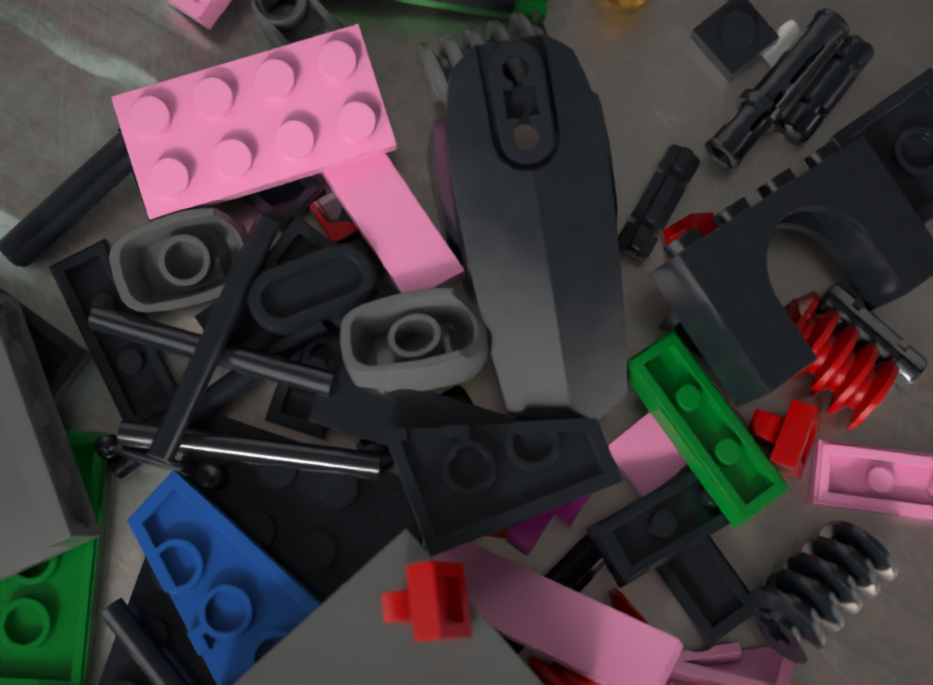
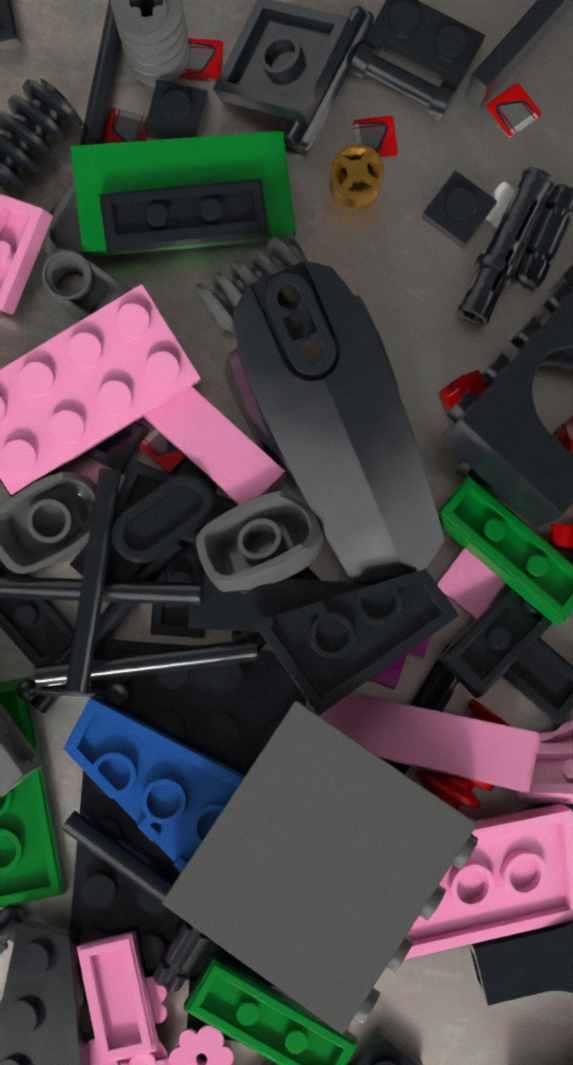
camera: 15 degrees left, 5 degrees up
red tile [381,561,472,642] -> none
black axle [618,144,700,260] -> none

